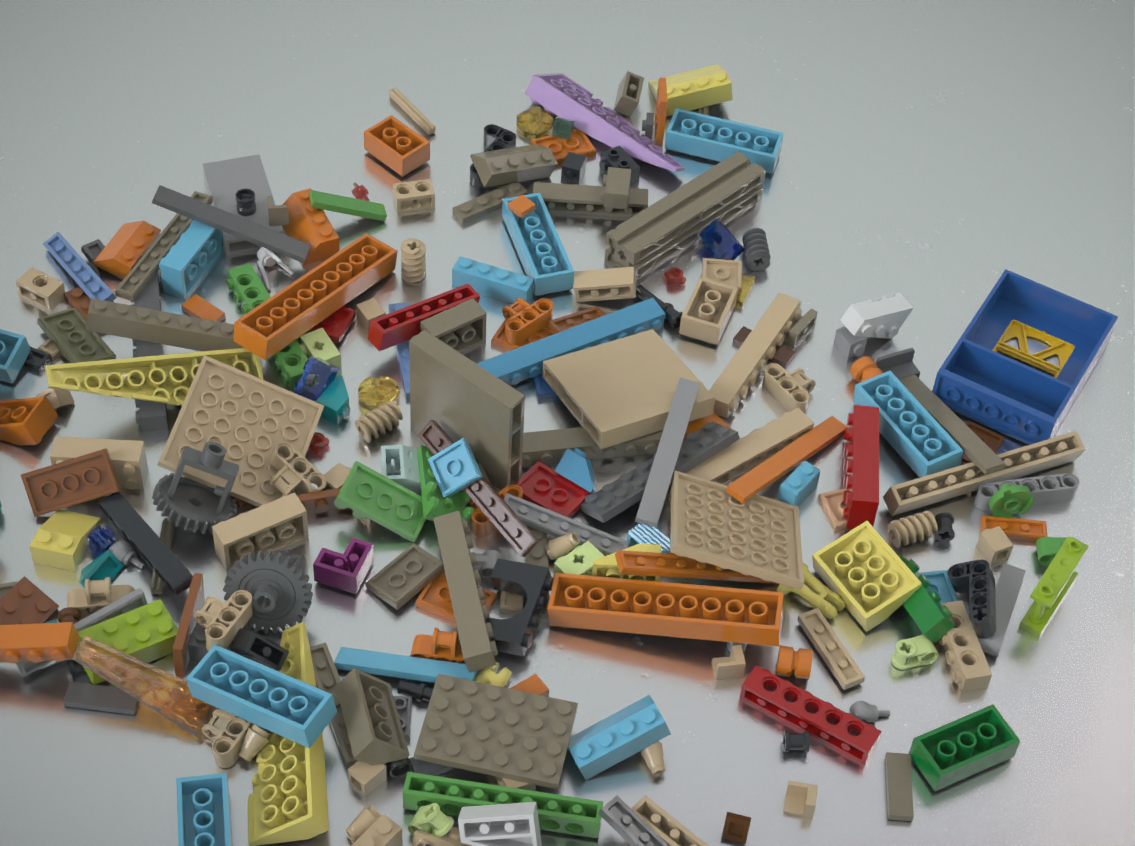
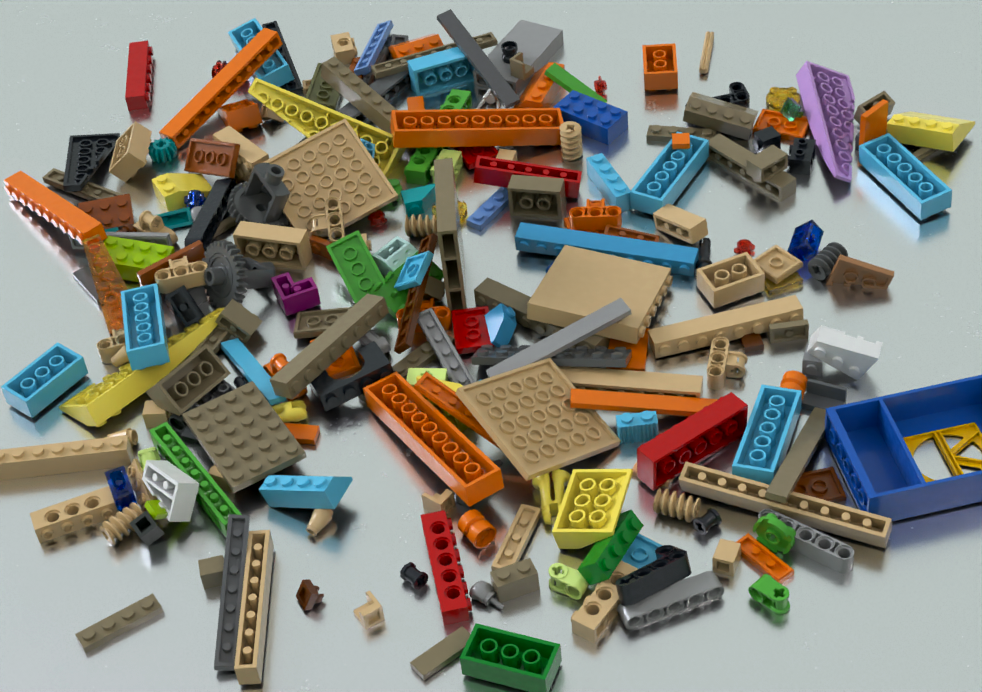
camera: 55 degrees right, 5 degrees down
clear blue brick [294,356,340,402] -> none
tan brick [392,179,435,213] -> none
tan cone [545,532,580,560] -> none
dark tan piece [604,151,766,279] -> none
lime fence [1019,536,1089,637] -> none
none -> dark tan brick [215,299,263,344]
none -> dark tan brick [490,558,540,603]
none -> blue brick [553,90,628,145]
none -> medium nougat wing [826,254,894,290]

